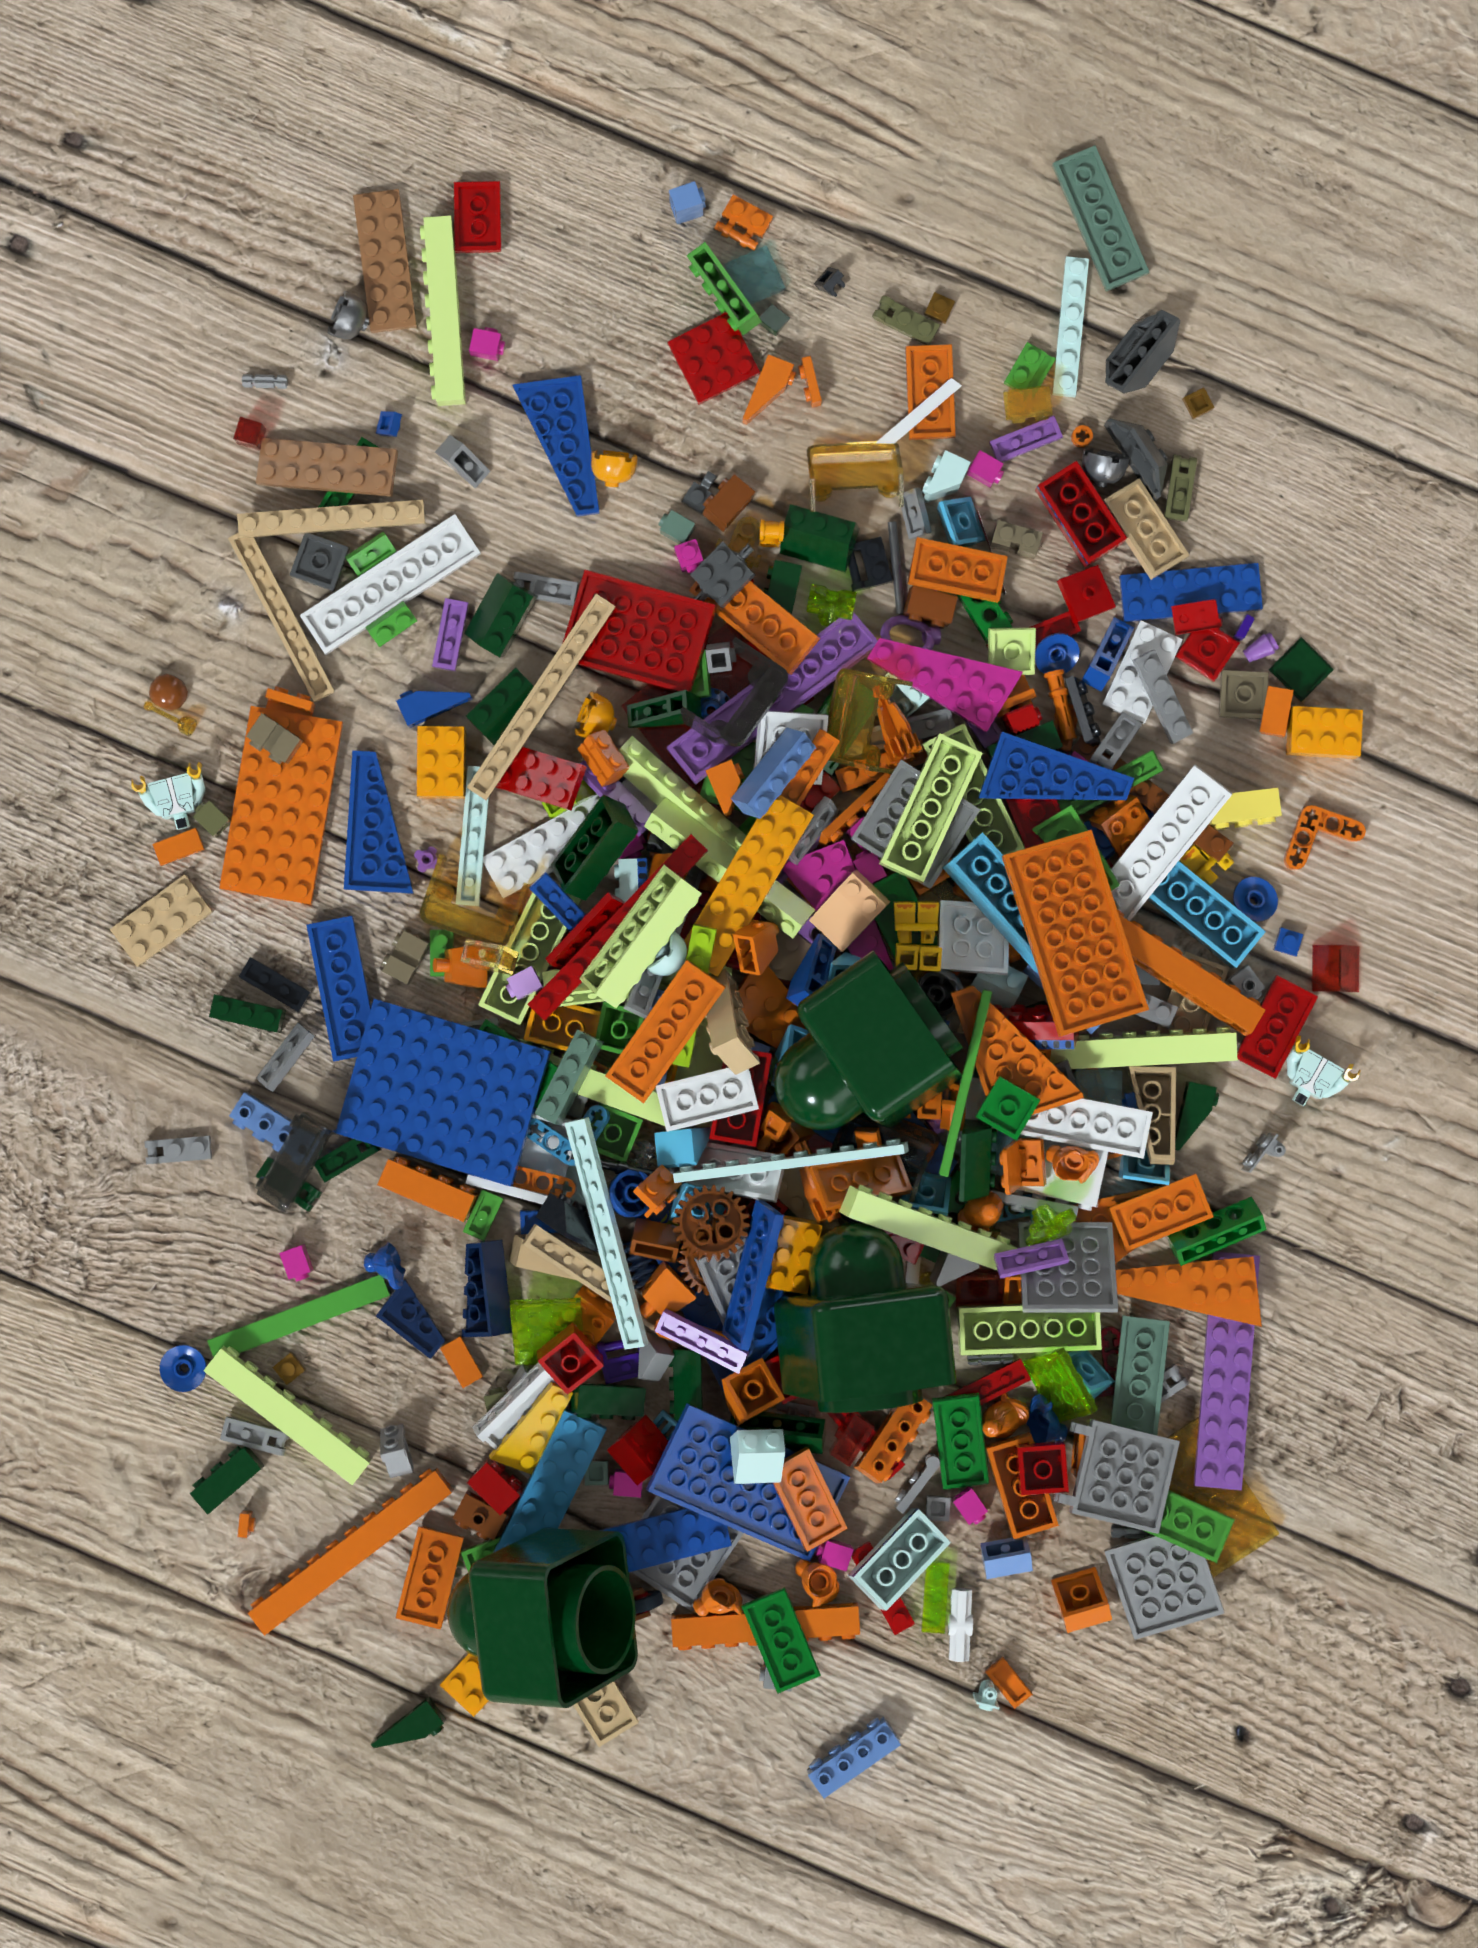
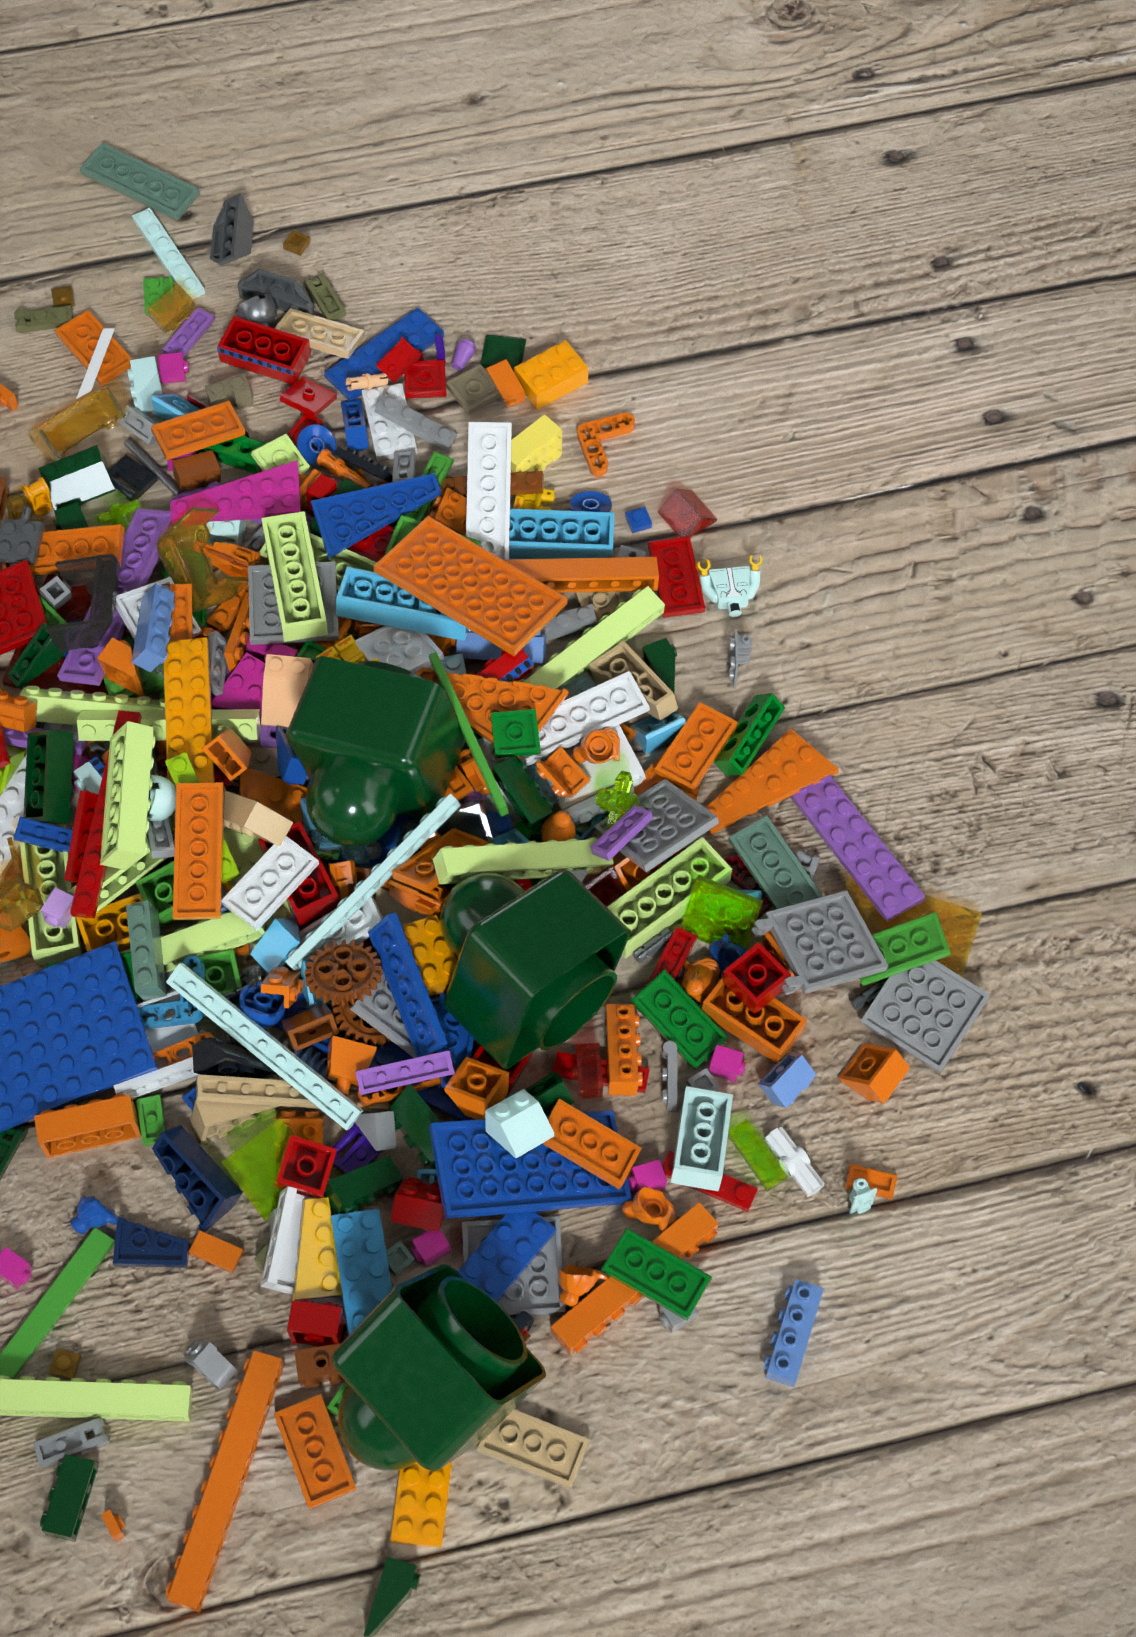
camera: 35 degrees left, 25 degrees down
orange bush [1071,425,1093,448] -> none
none -> light nougat pin [346,373,388,391]

